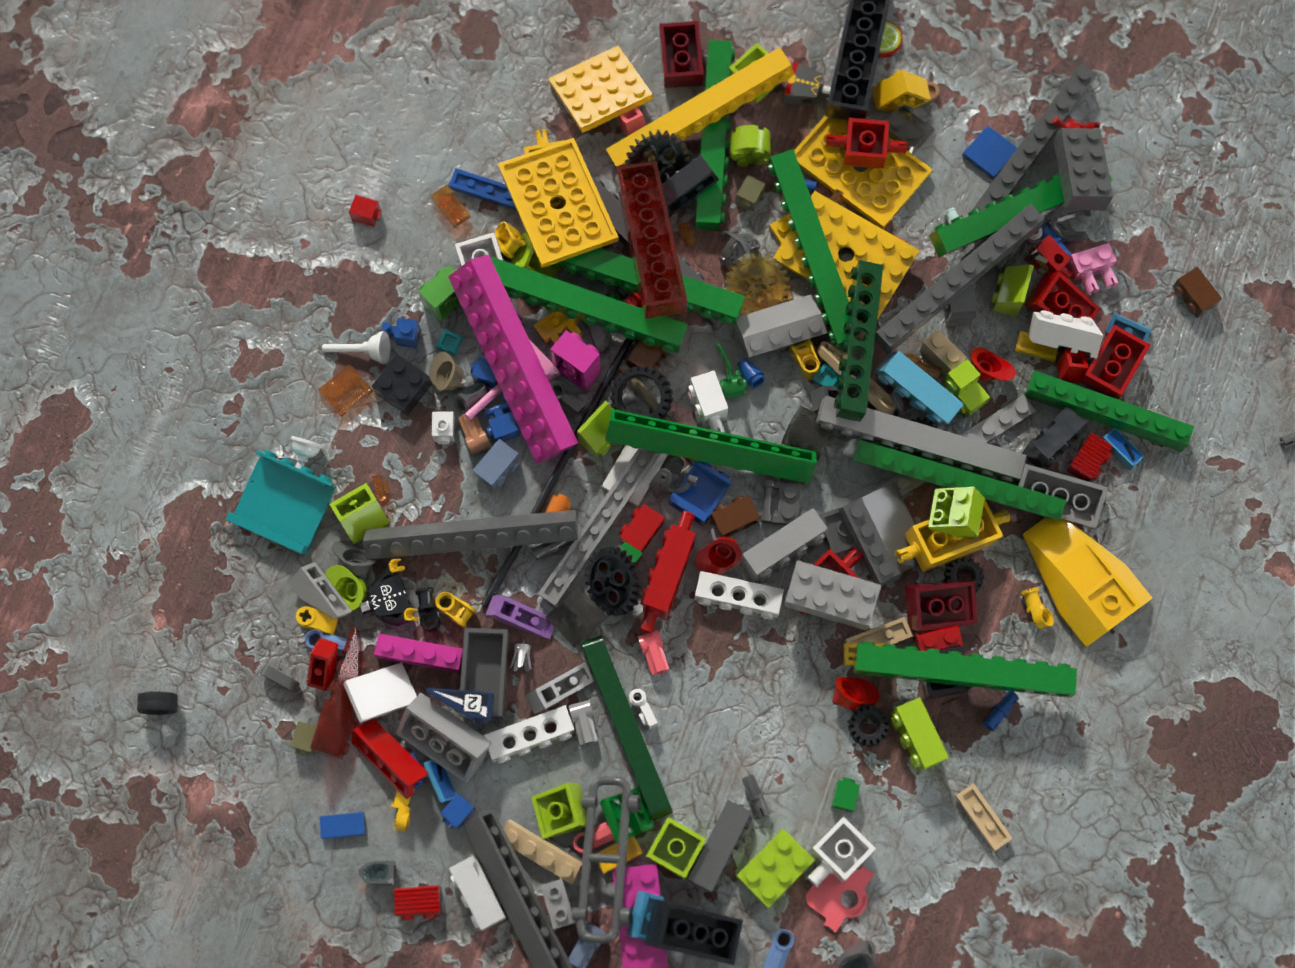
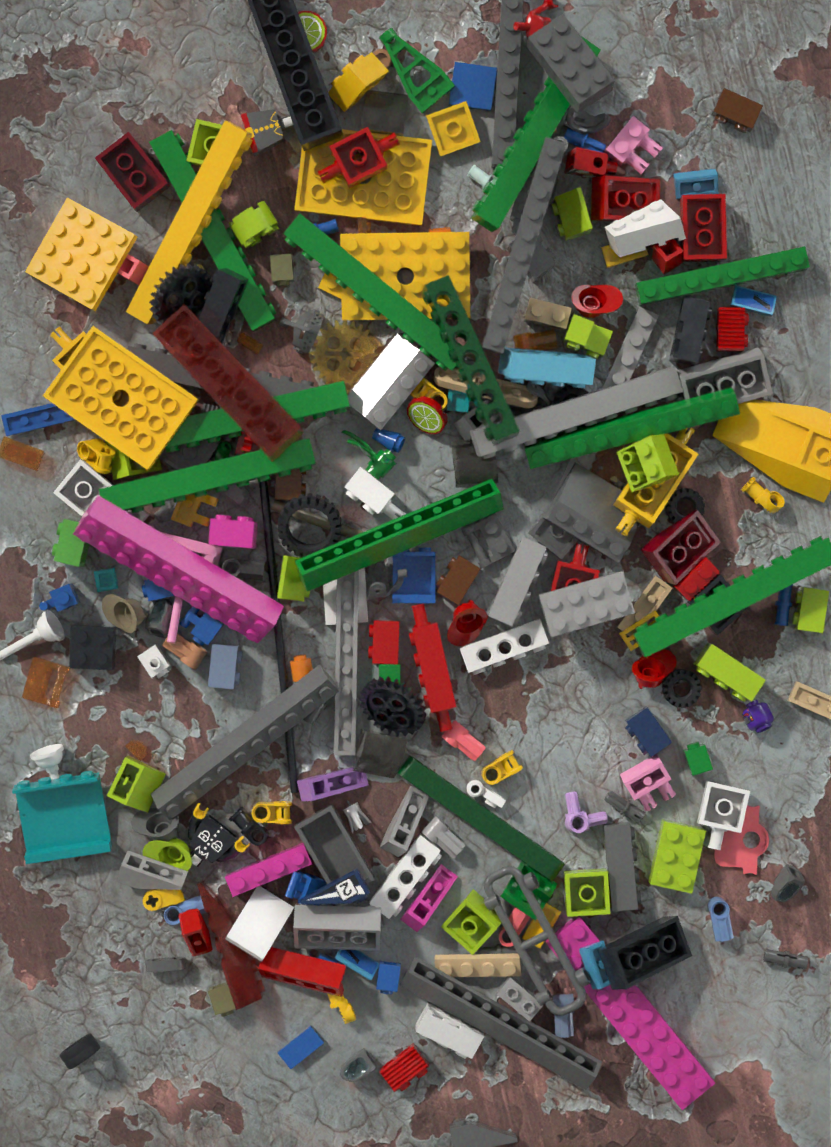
camera: 35 degrees left, 15 degrees up
none -> blue brick [285,871,327,906]
none -> green plate [379,28,455,114]
none -> dark pink slope [400,864,458,932]
none -> tile [407,396,448,434]
none -> yellow plate [426,101,481,157]
none -> yellow piece [481,749,523,785]
none -> lavender axle [565,791,608,833]
none -> bright pink brick [620,754,676,811]
none -> dark blue brick [625,706,672,757]
none -> dark purple head [742,700,774,733]
none -> lime brick [792,587,829,633]

